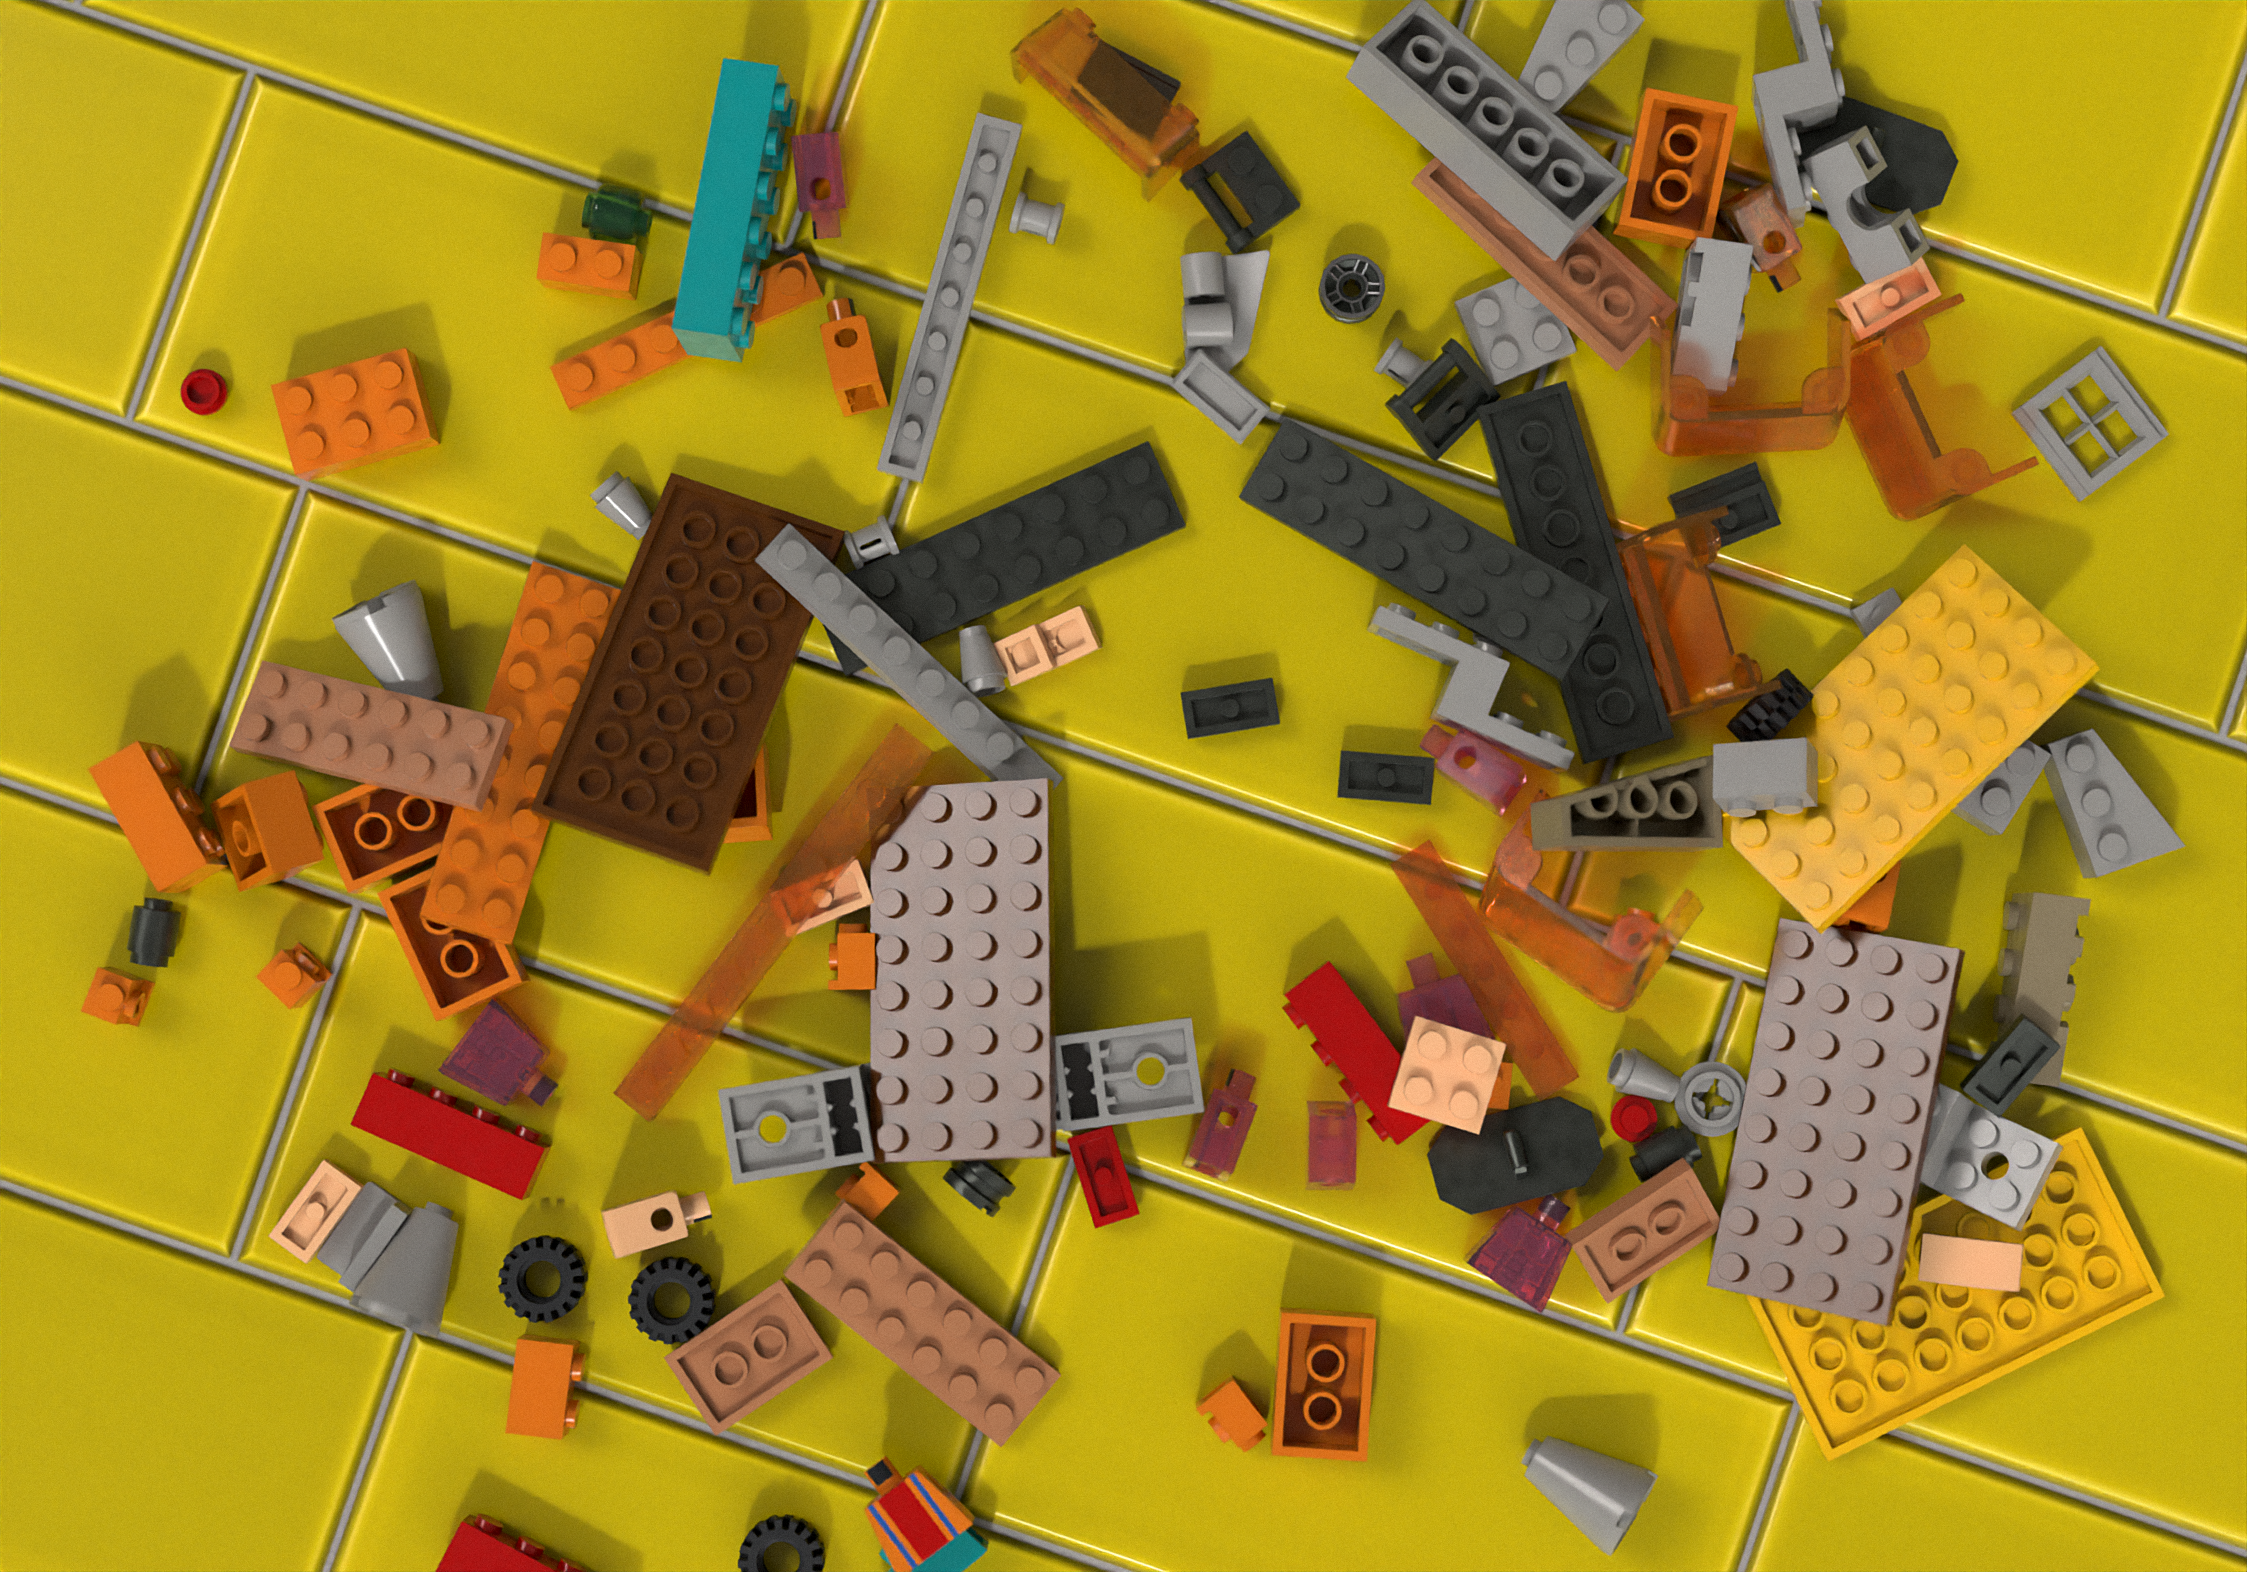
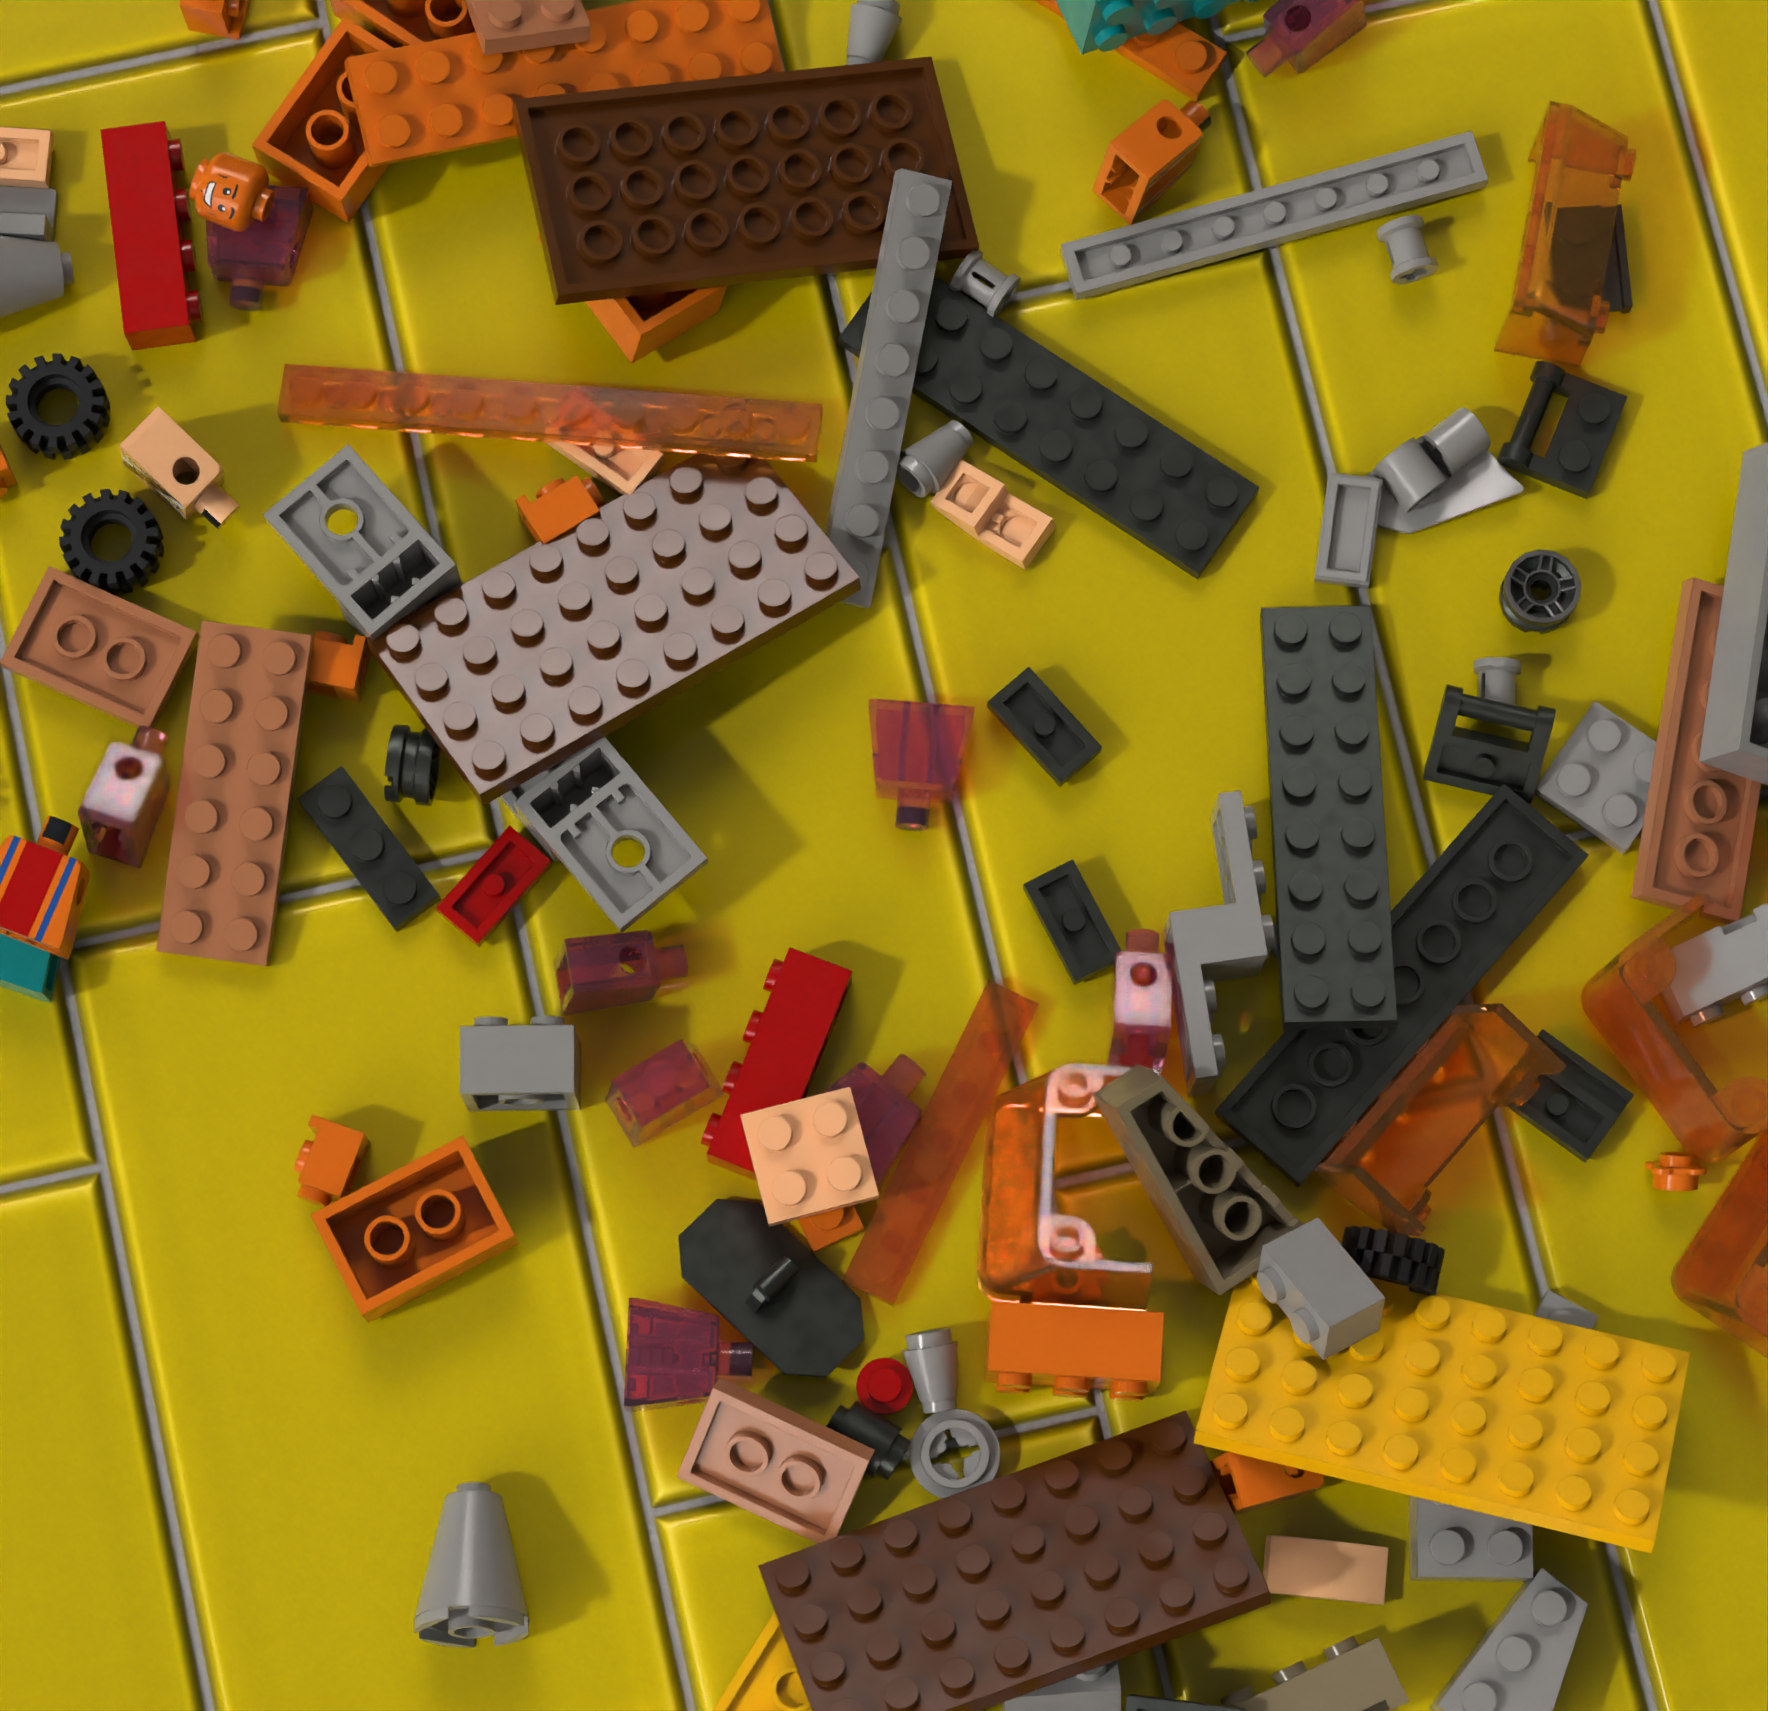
camera: 50 degrees right, 10 degrees down
none -> torso [78,726,170,868]
none -> orange head [189,152,275,232]
none -> pearl dark grey plate [297,766,441,932]
none -> light grey brick [460,1016,581,1112]
none -> clear pink torso [869,698,974,831]
none -> orange brick [984,1301,1164,1402]
none -> light nougat slope [1263,1535,1389,1605]
none -> orange plate [1645,1152,1707,1191]

